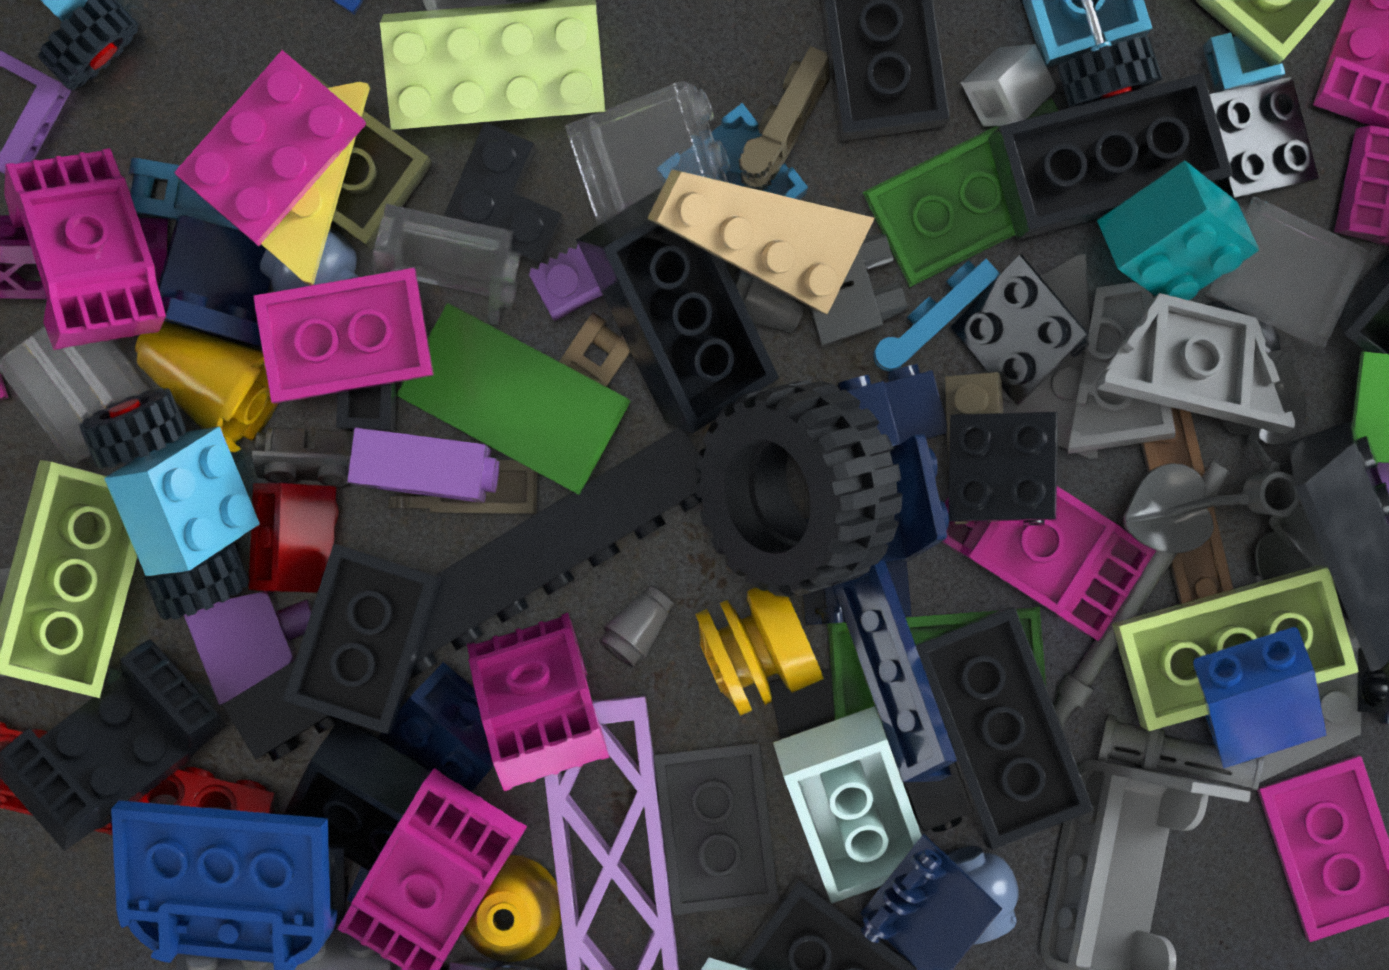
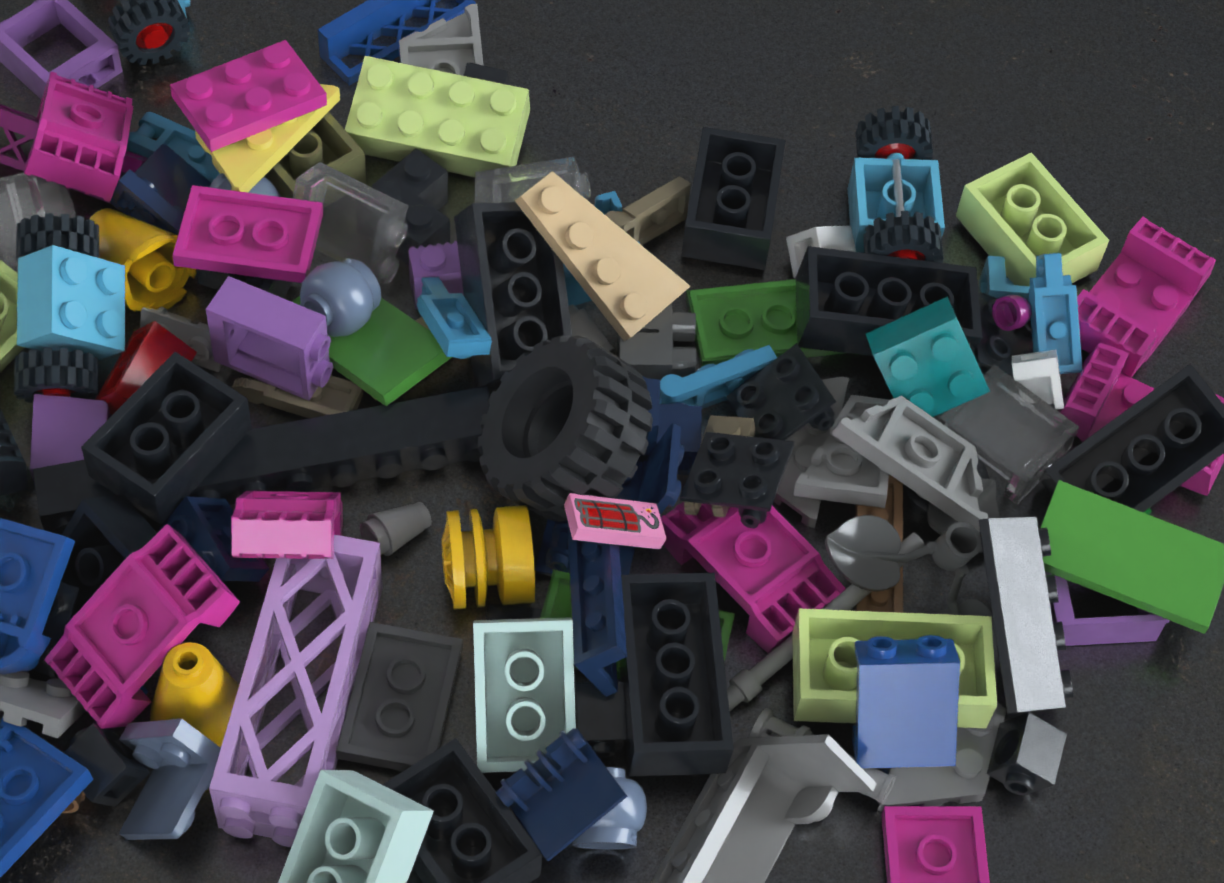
camera: 10 degrees right, 30 degrees down
none -> sand blue piece [300,258,381,337]
none -> dark azure hinge [417,277,492,359]
none -> tile [564,493,666,549]
none -> magenta hinge [992,294,1032,331]
none -> white panel [1012,350,1064,410]
none -> dark azure hinge [1028,253,1083,374]

